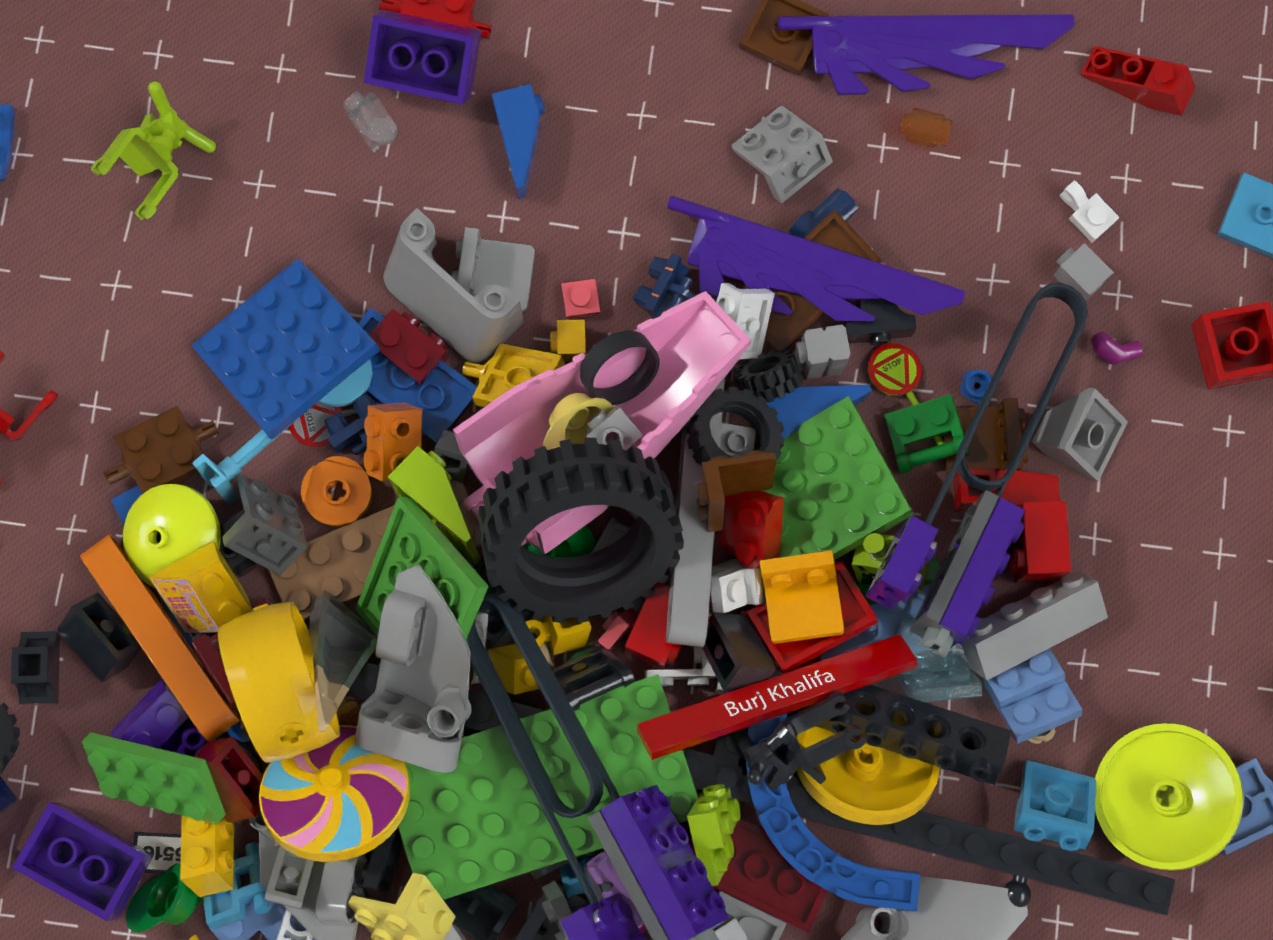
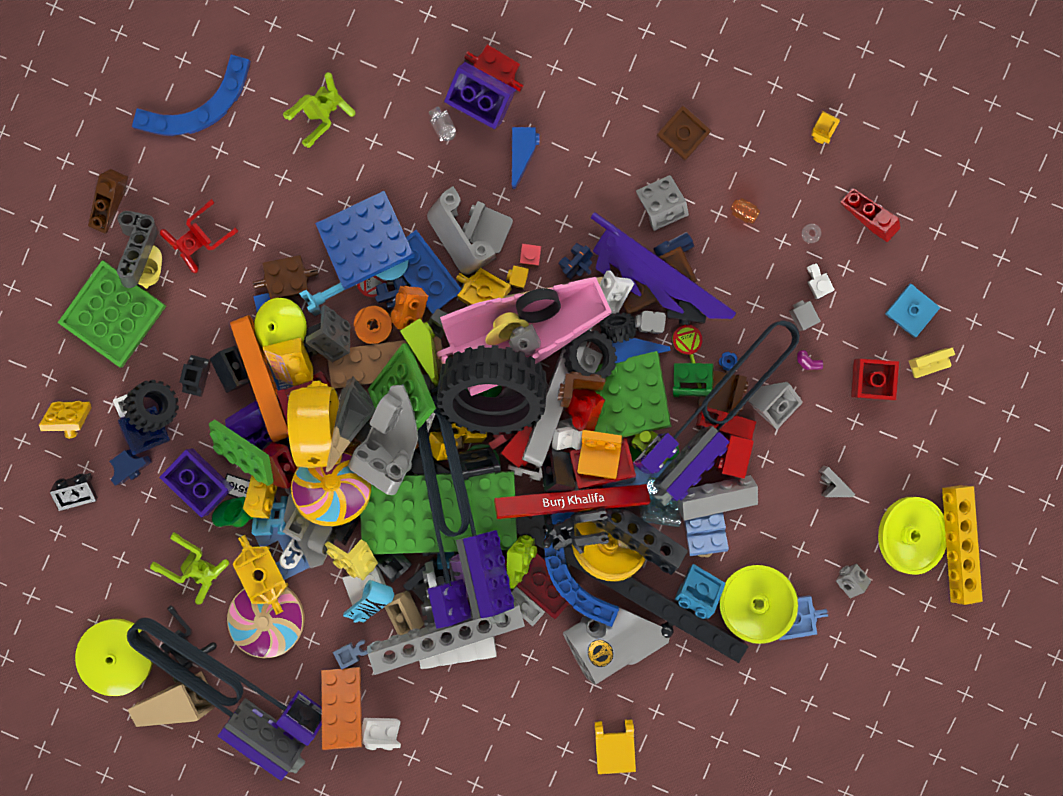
camera: 15 degrees right, 10 degrees up
dark red bracket [370,309,449,385] -> none
dark purple animal [777,14,1074,95] -> none
none -> clear plate [802,224,821,243]
none -> light grey slope [819,466,855,497]

